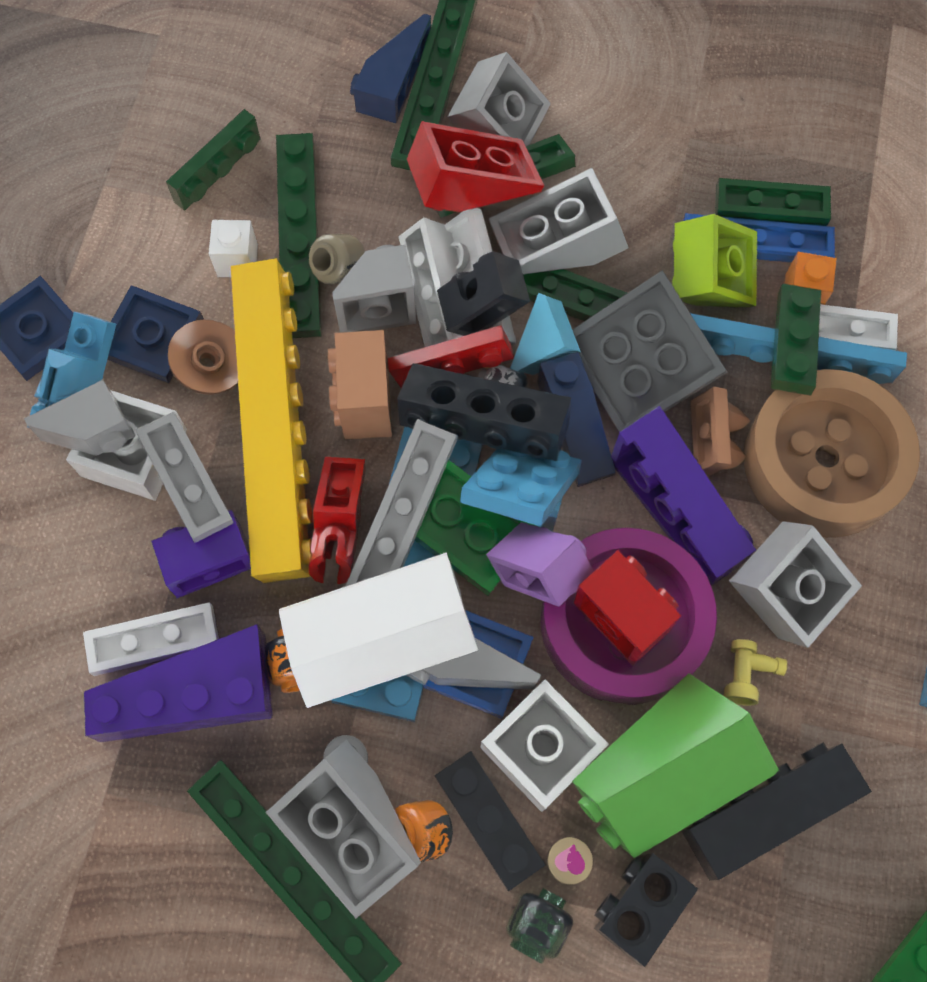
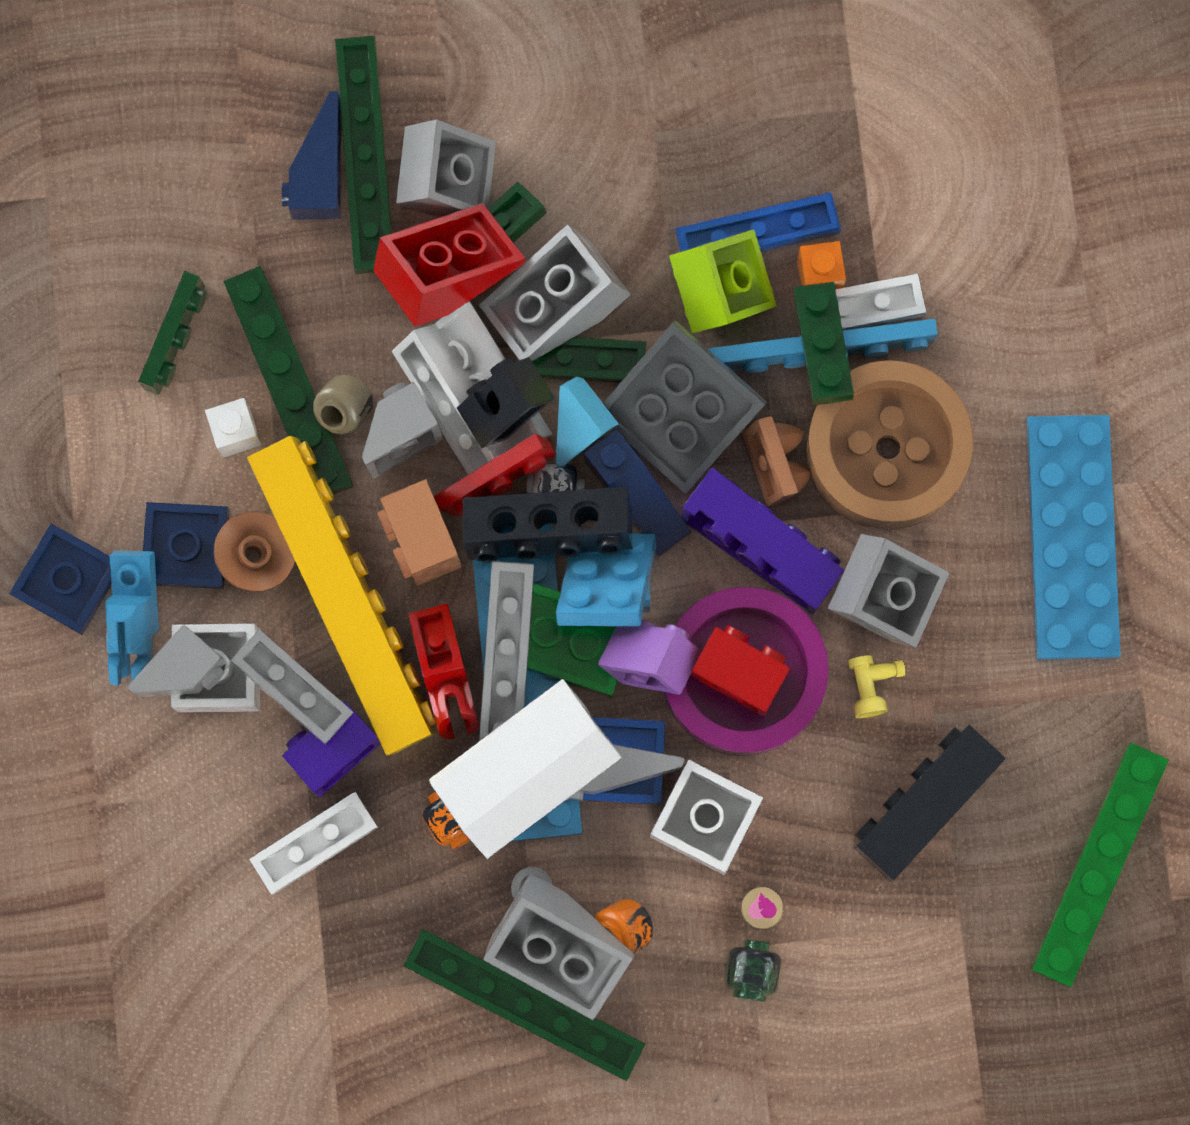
camera: 15 degrees left, 10 degrees up
dark purple wedge [84,624,273,742] -> none
black plate [434,751,546,892] -> none
bright green slope [572,674,779,858] -> none
black brick [594,853,698,967] -> none
dark green plate [715,178,831,226] -> none

